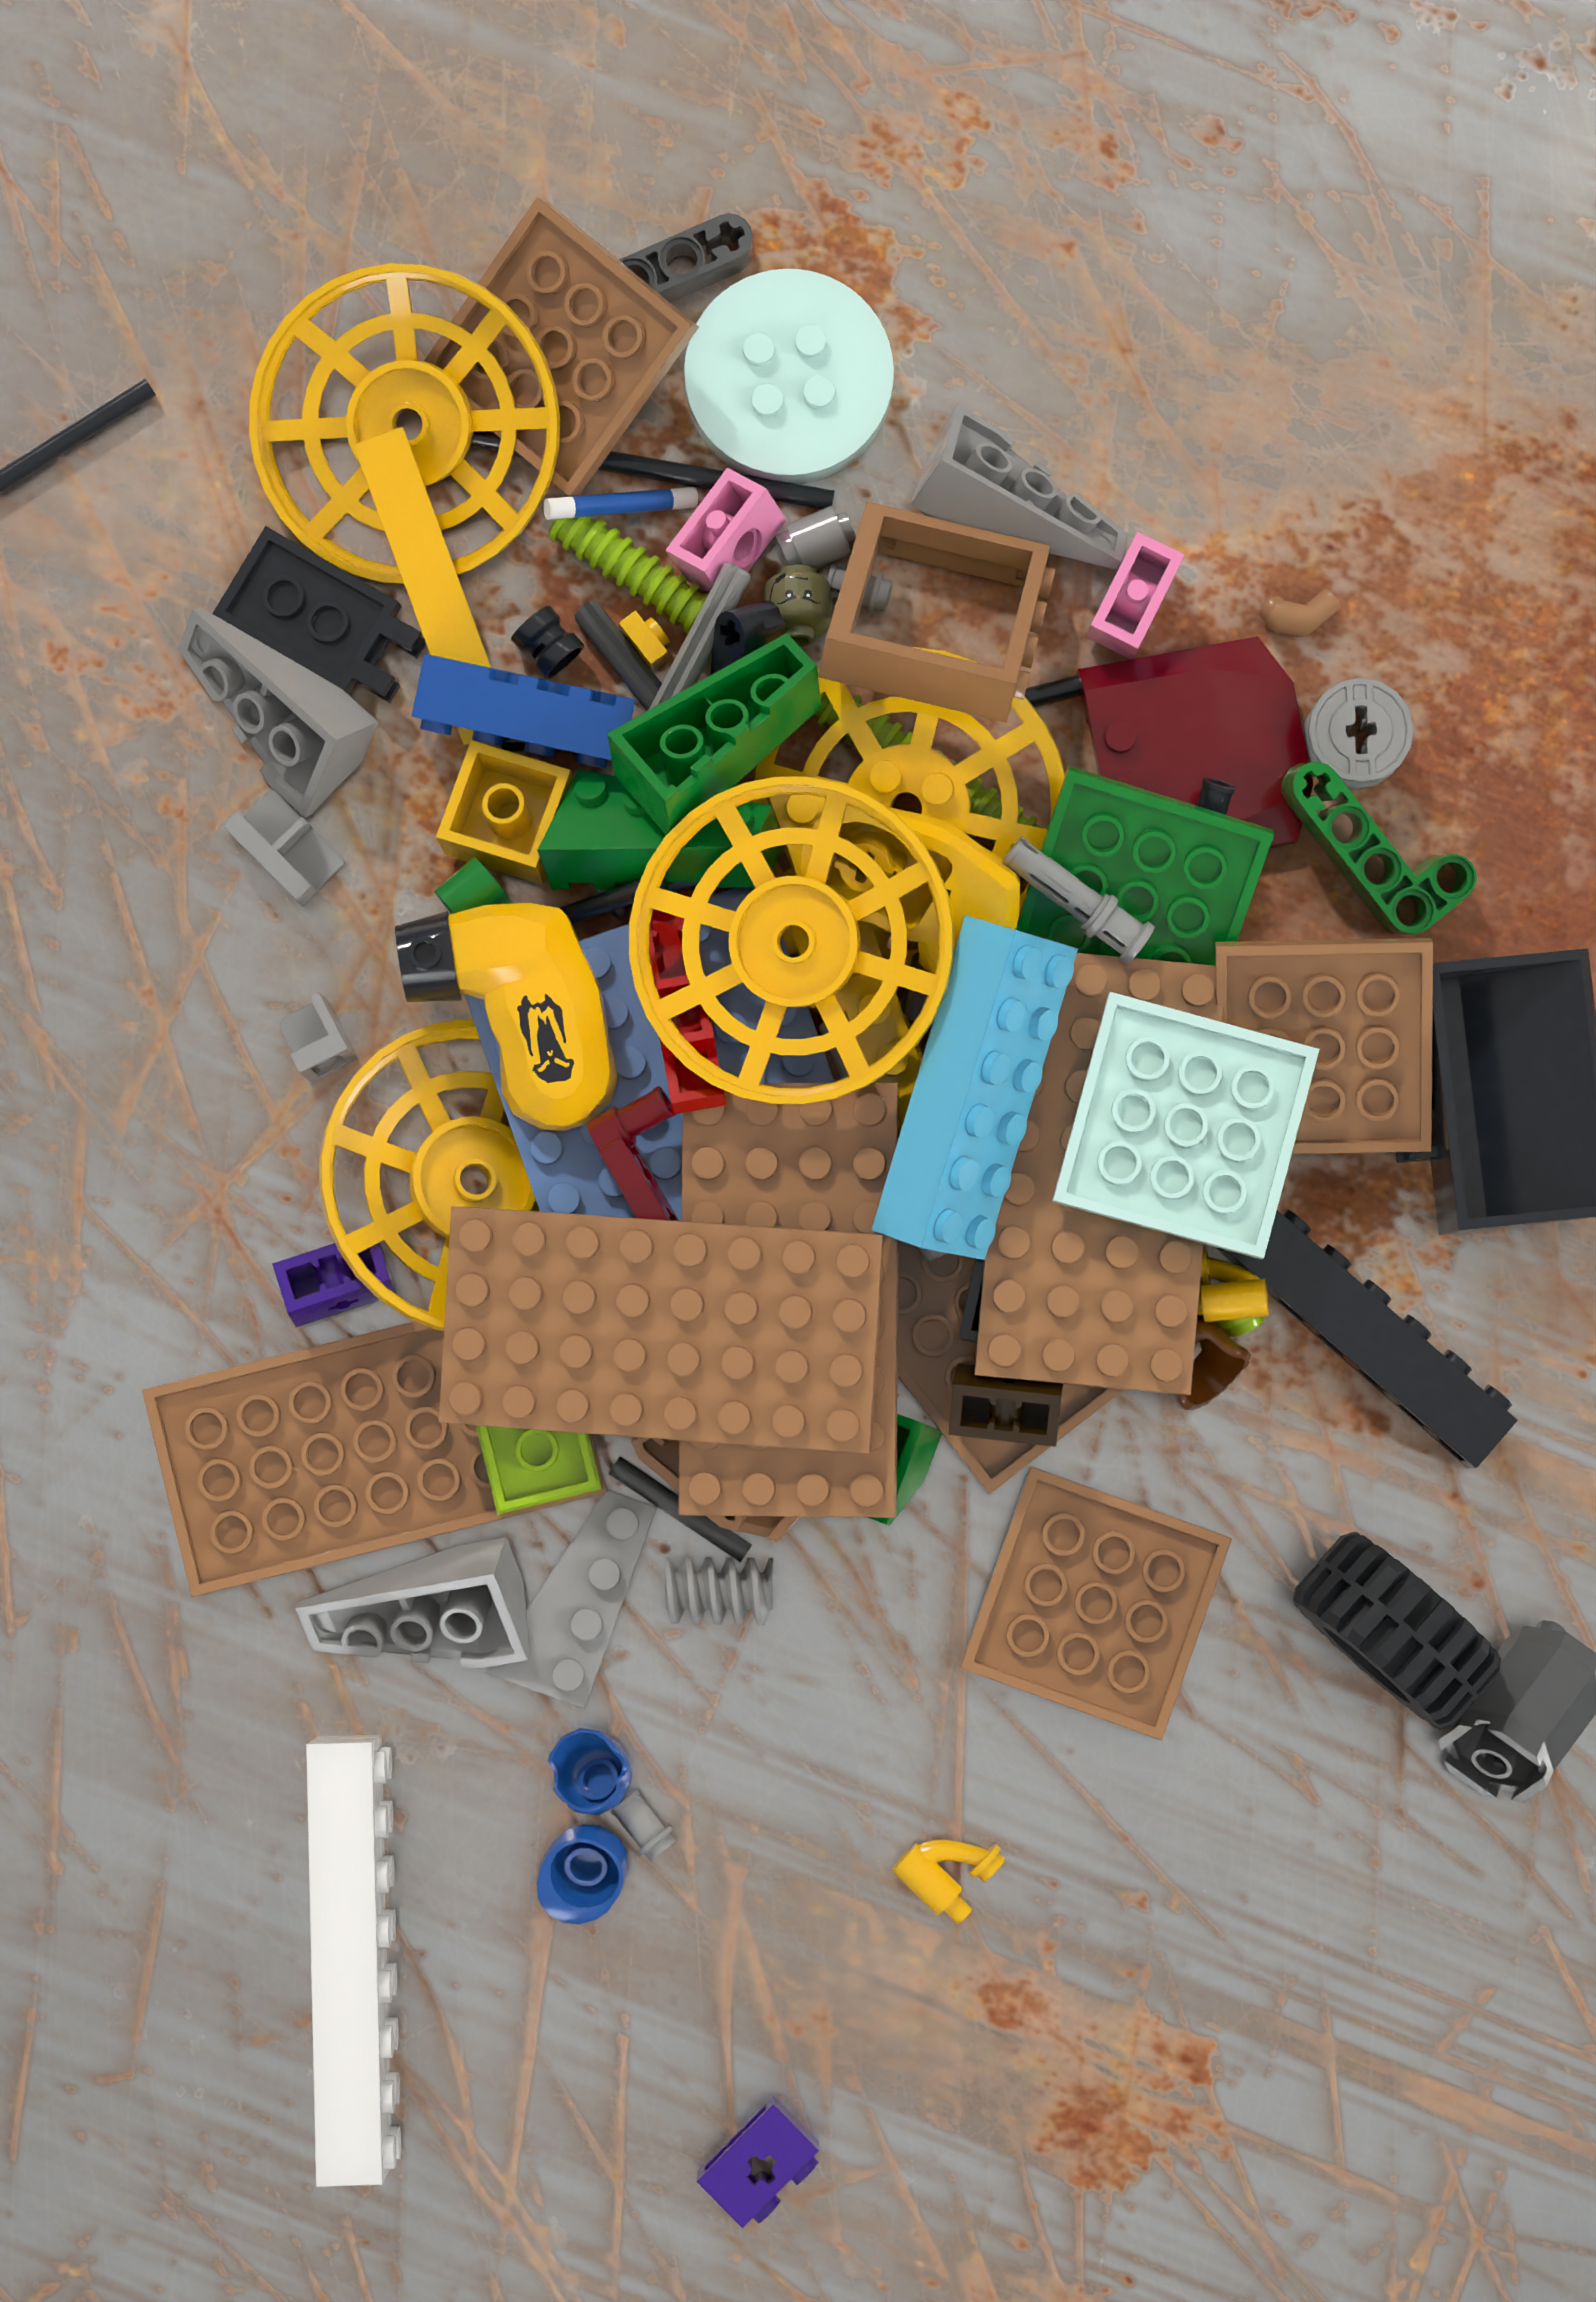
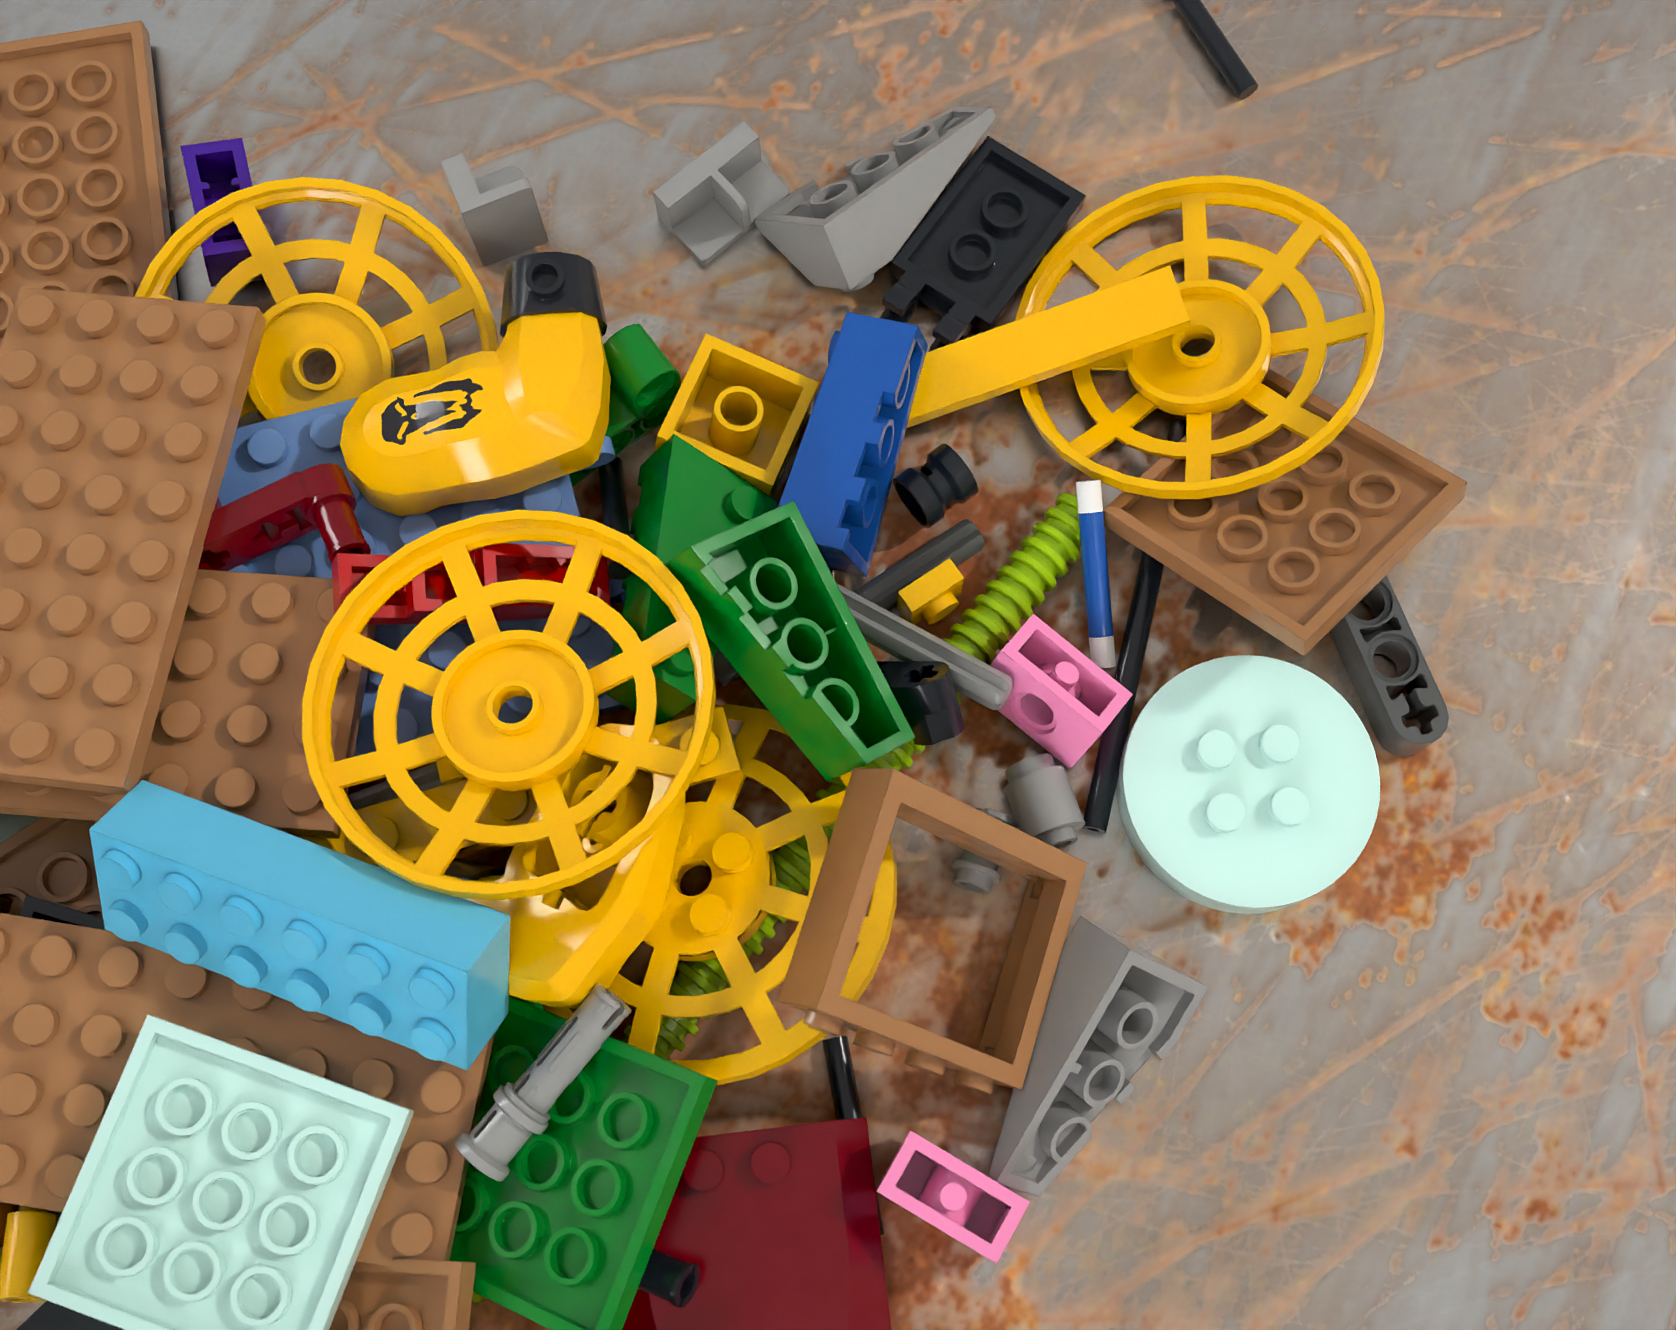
camera: 100 degrees right, 10 degrees down
olive head [763,564,832,647] -> none

